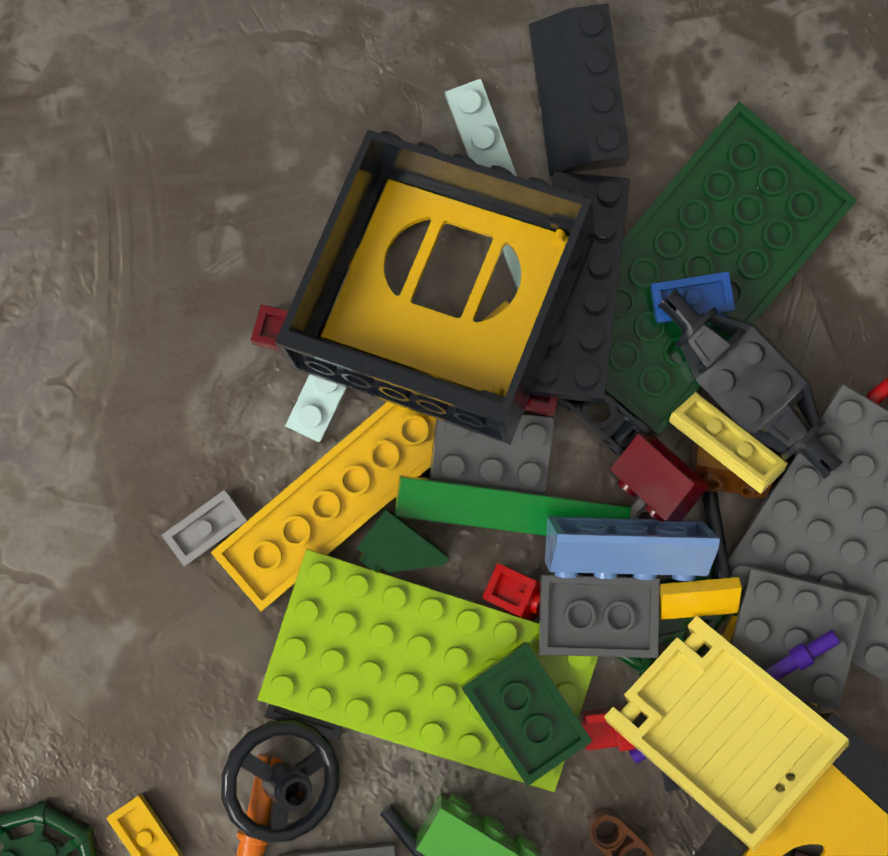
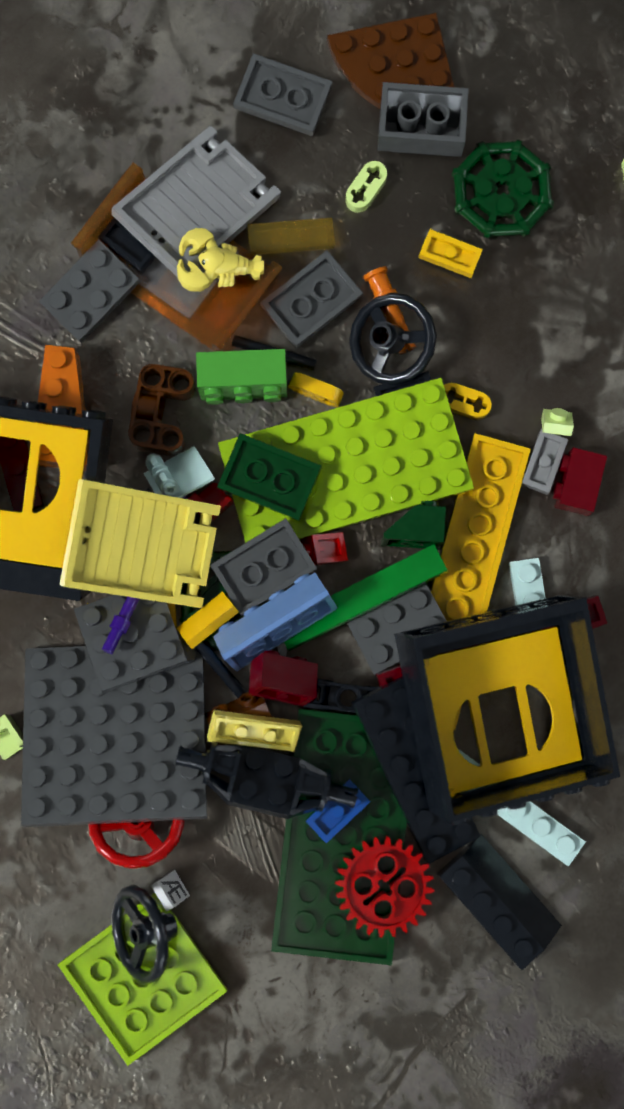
camera: 150 degrees right, 5 degrees down
none -> light aqua hinge [144,446,215,498]
none -> yellow beam [288,372,344,407]
none -> red gear [335,836,434,938]
none -> yellow beam [444,382,492,420]
none -> yellowish green plate [541,408,574,436]
none -> dark red brick [552,447,607,516]

